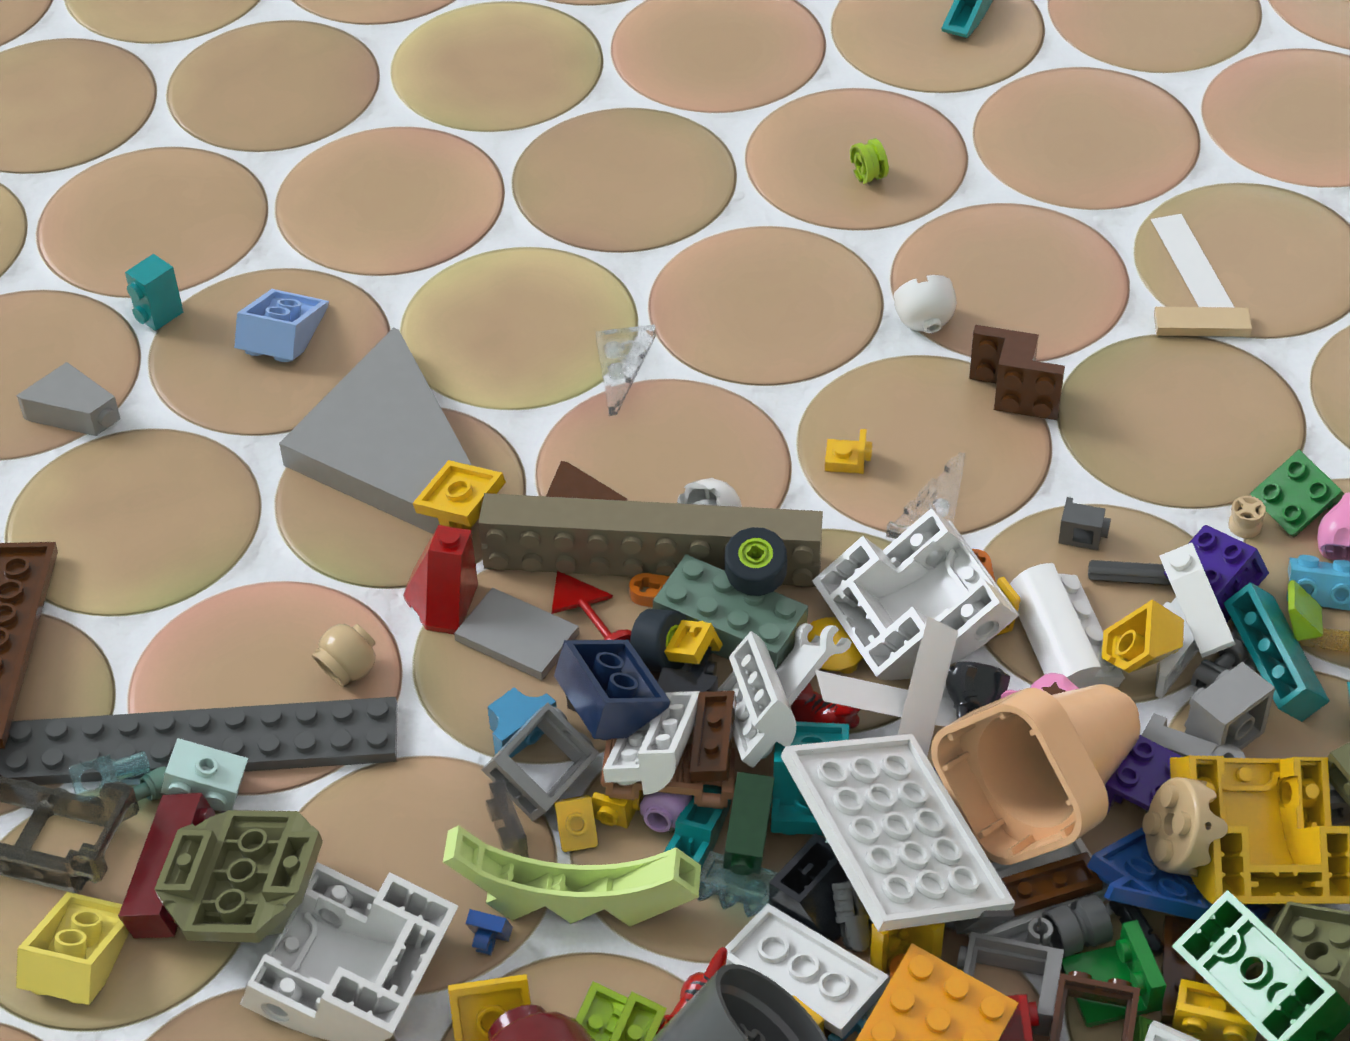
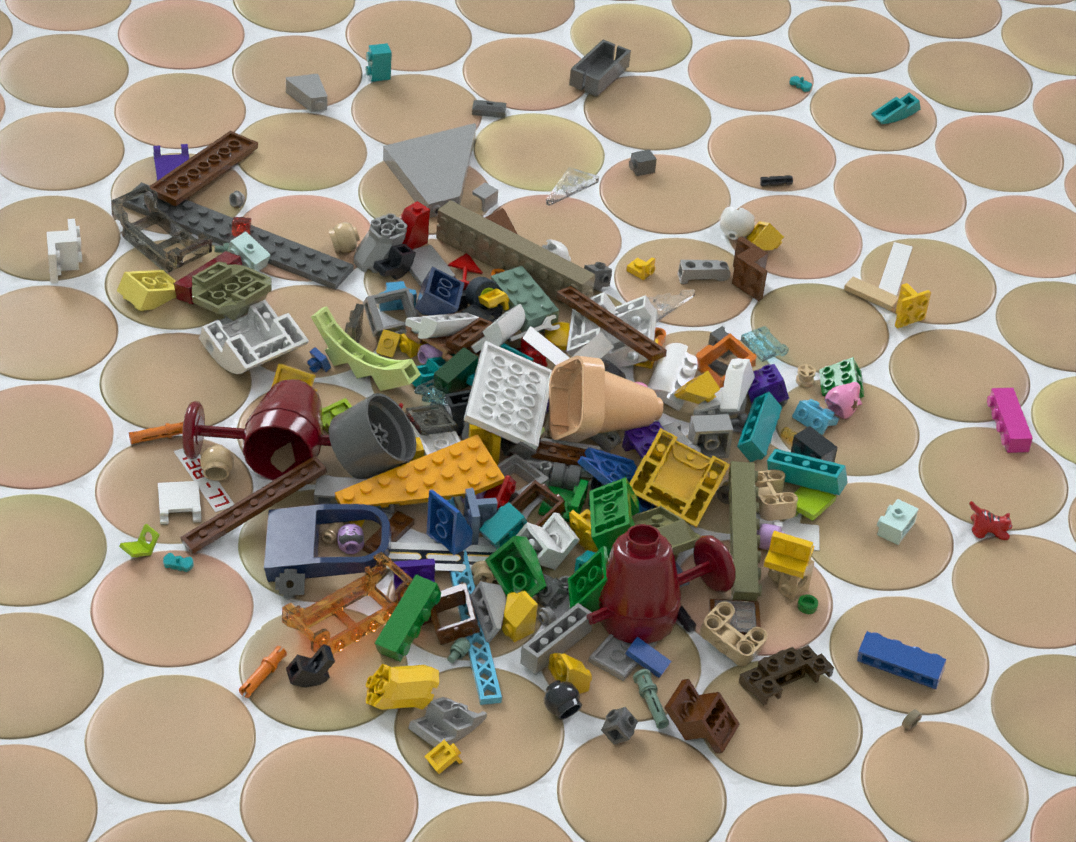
camera: 25 degrees right, 5 degrees down
clear light blue bracket [68,751,150,802] -> none
light blue slope [234,289,329,362] -> none
yellow bracket [413,460,506,530] -> none
black wheel [725,527,787,596] -> none
lime wheel [850,138,889,184] -> none
tan plate [1142,777,1228,877] -> none
lime slope [1288,580,1323,641] -> none
none -> light grey plate [229,191,245,208]
none -> clear red bracket [232,217,252,236]
none -> light grey brick [354,213,407,273]
none -> black brick [373,244,416,280]
none -> clear smoke plate [405,404,457,436]
none -> dark grey piece [472,100,507,118]
none -> light grey panel [472,182,498,212]
none -> reddish brown plate [556,286,667,362]
none -> dark grey piece [569,39,631,96]
none -> dark grey brick [584,262,612,289]
none -> dark grey brick [629,149,657,176]
none -> light grey leg [677,260,731,284]
none -> orange piece [696,333,757,388]
none -> clear light blue plate [741,326,789,362]
none -> yellow slope [746,221,784,251]
none -> black axle [760,175,793,186]
none -> teal piece [789,76,812,92]
none -> yellow bracket [895,283,931,329]

